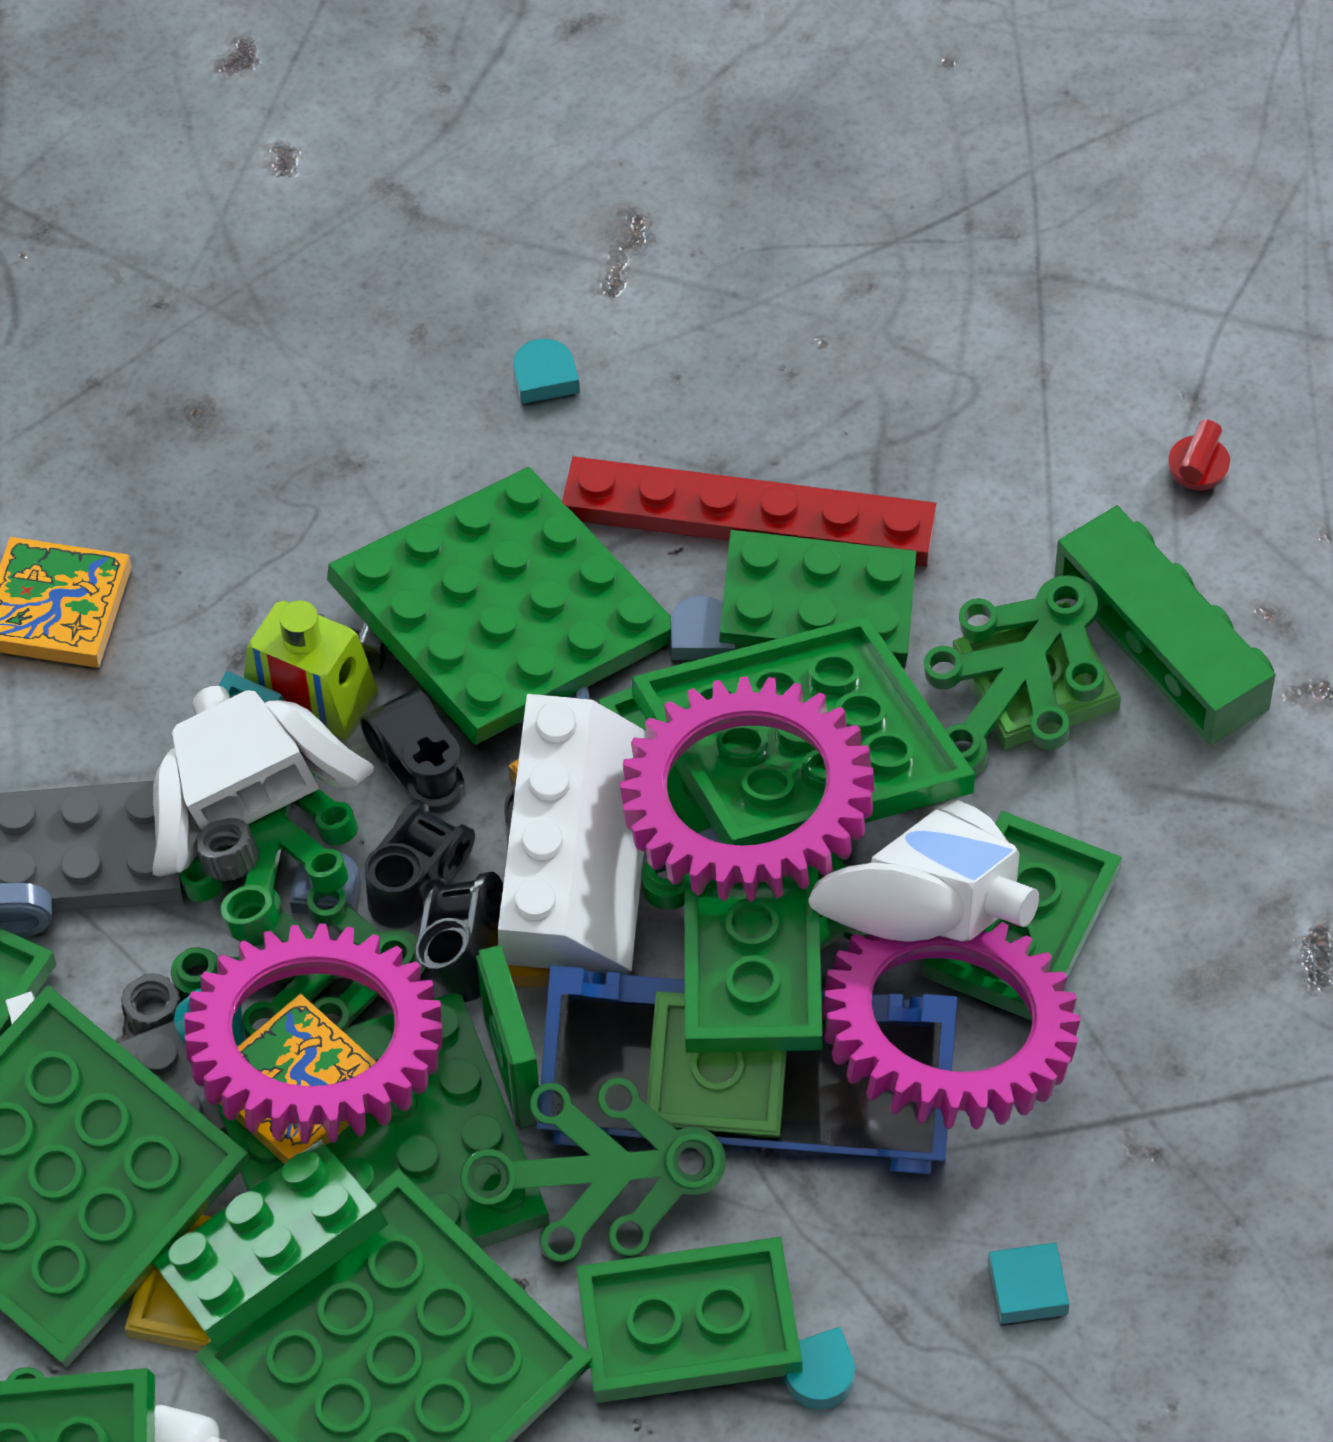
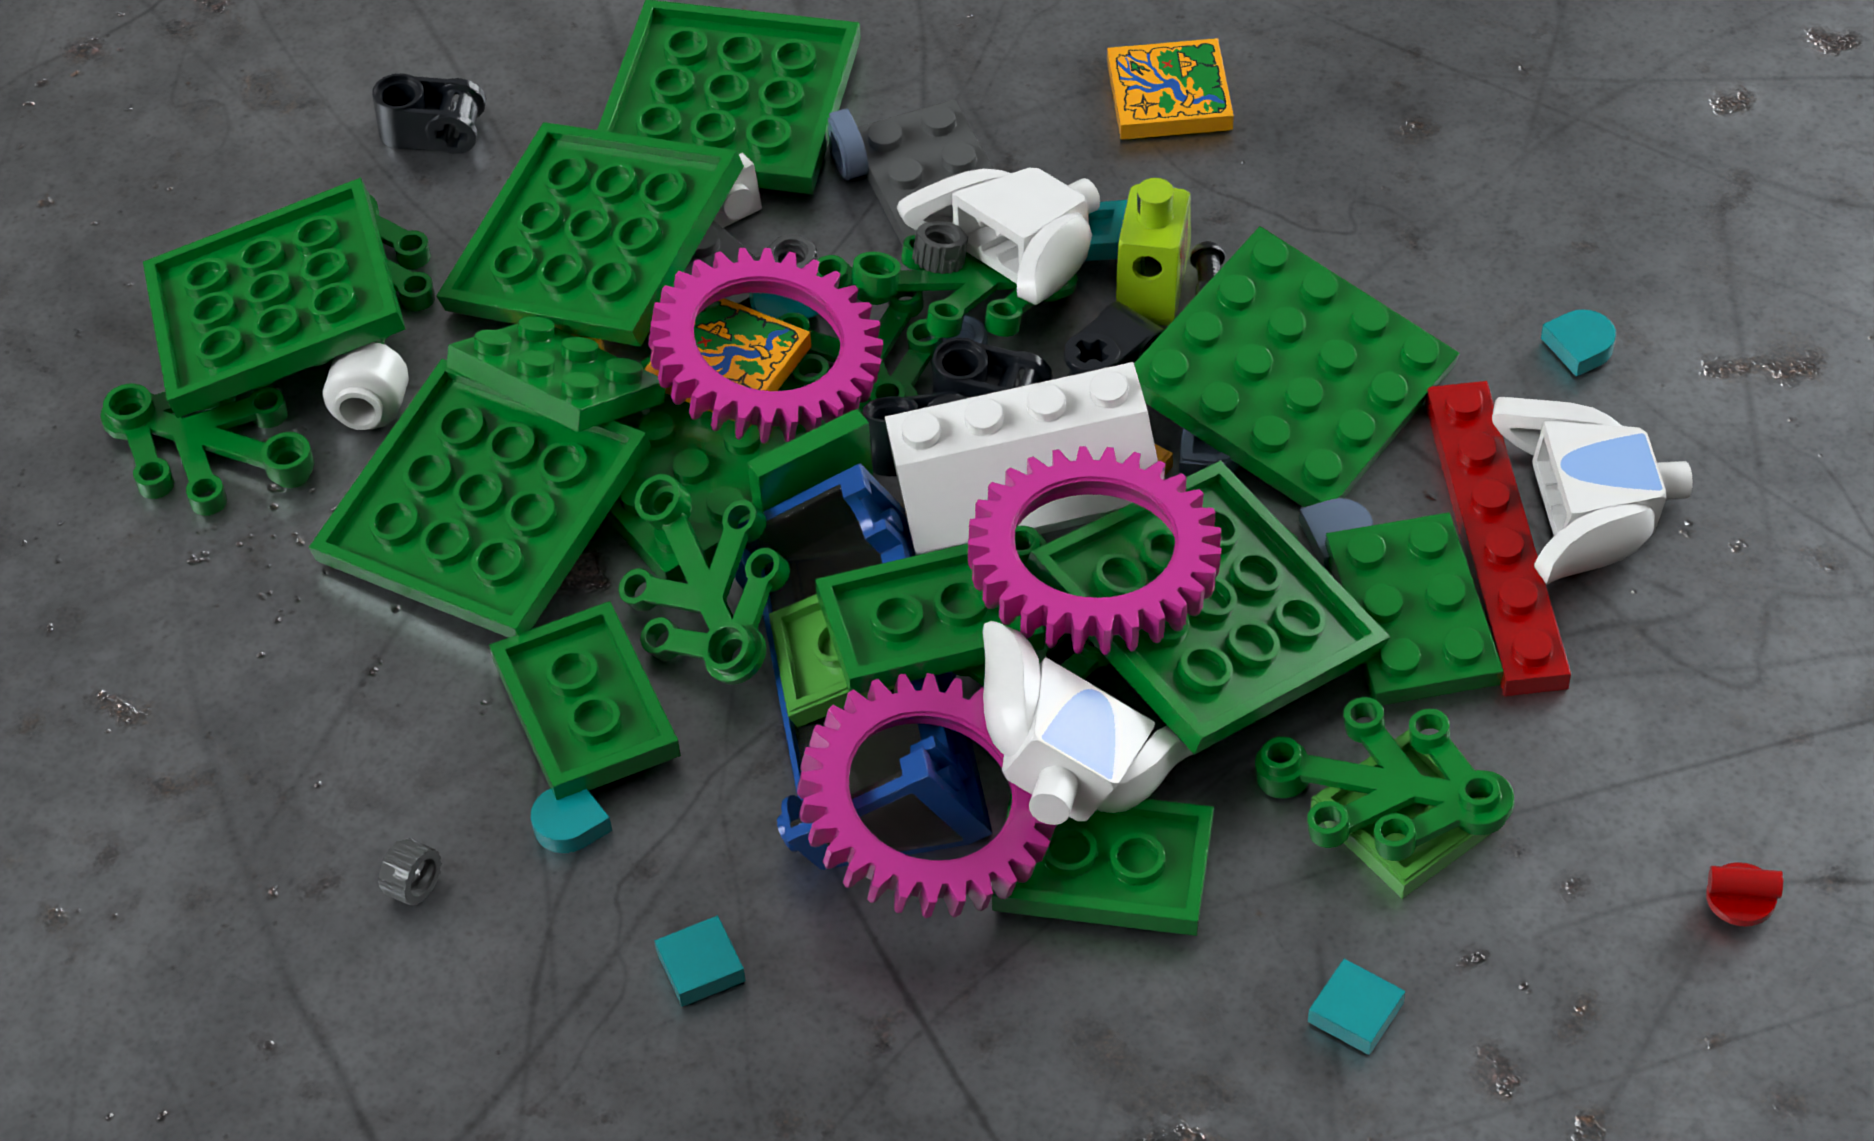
camera: 75 degrees right, 5 degrees down
green brick [1054,505,1276,746] -> none
none -> teal tile [1308,958,1406,1055]
none -> white torso [1492,397,1693,585]

